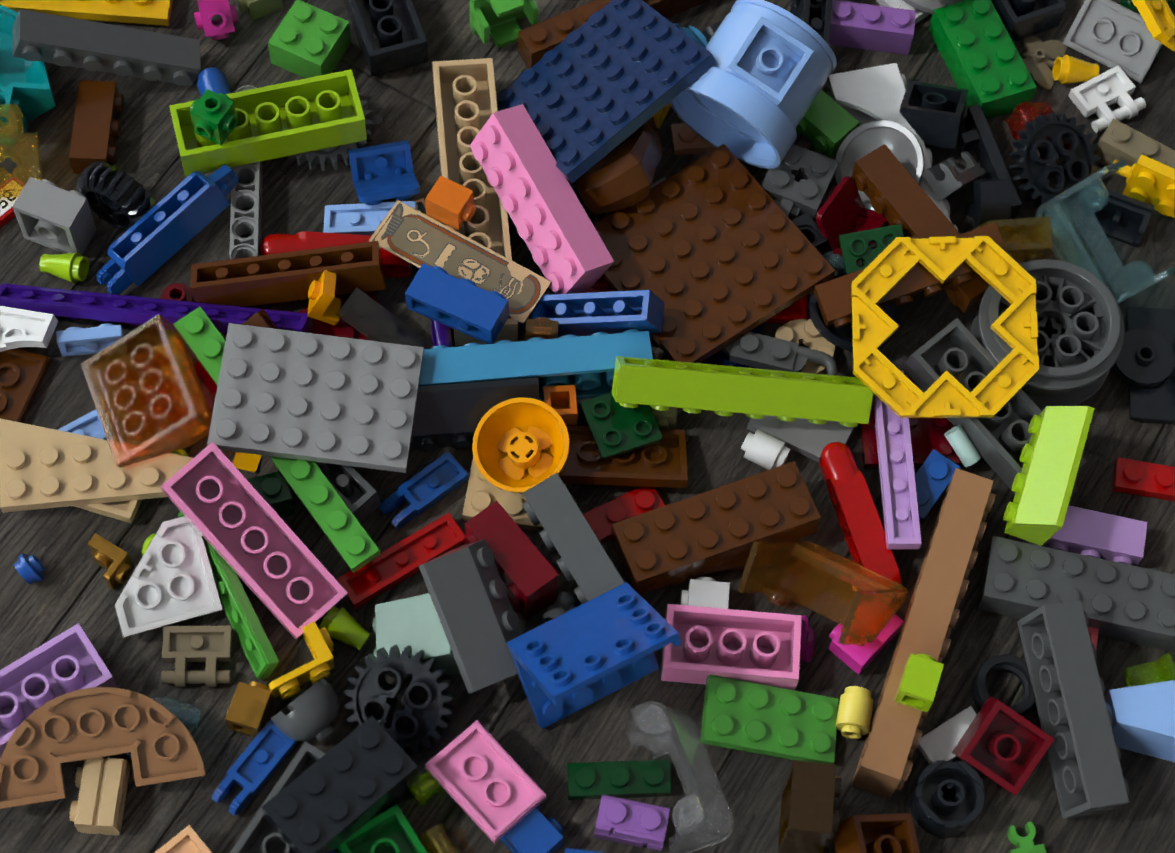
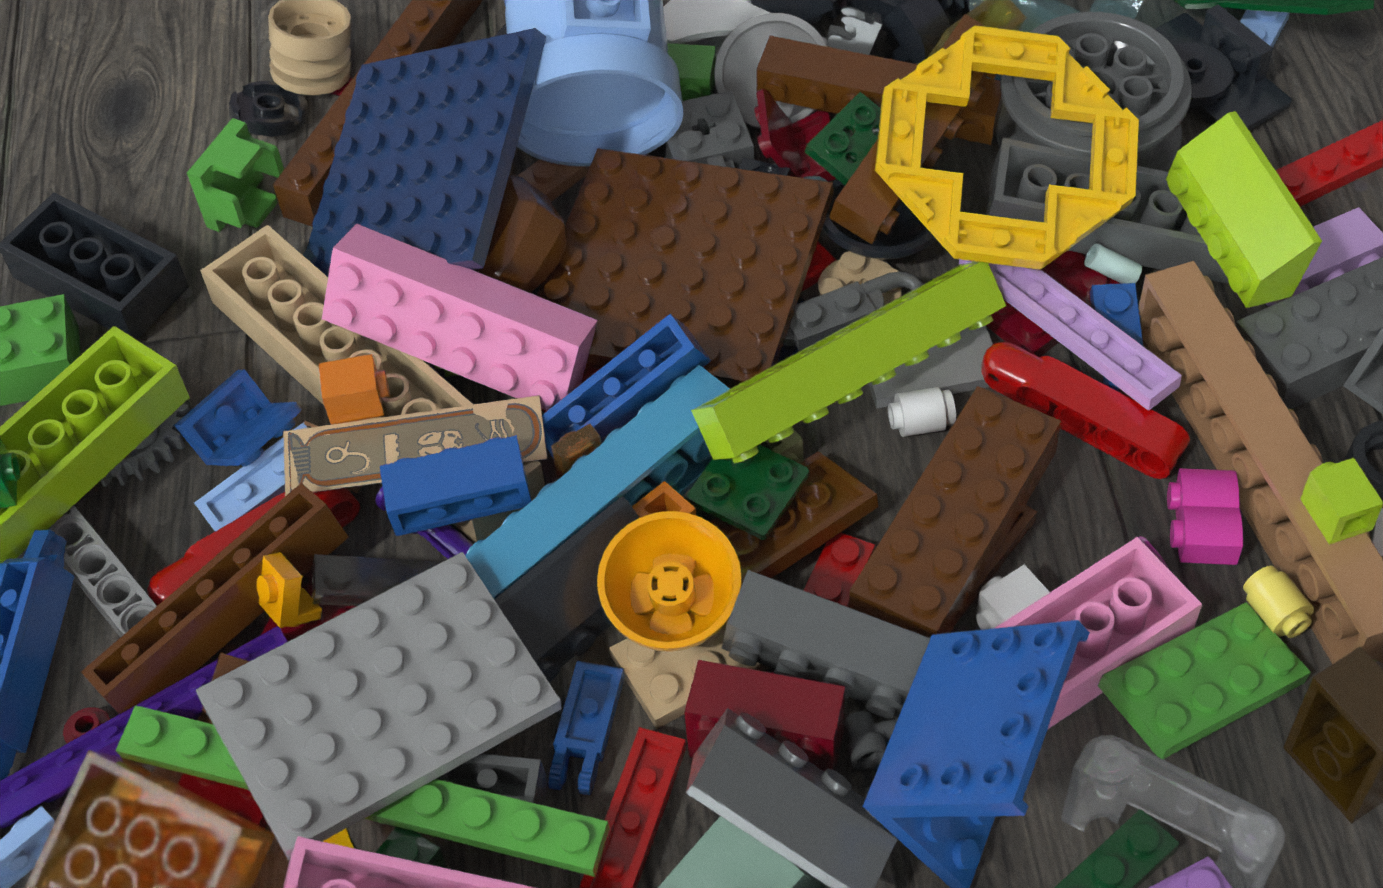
camera: 30 degrees left, 10 degrees down
clear orange windscreen [737,540,908,646] -> none

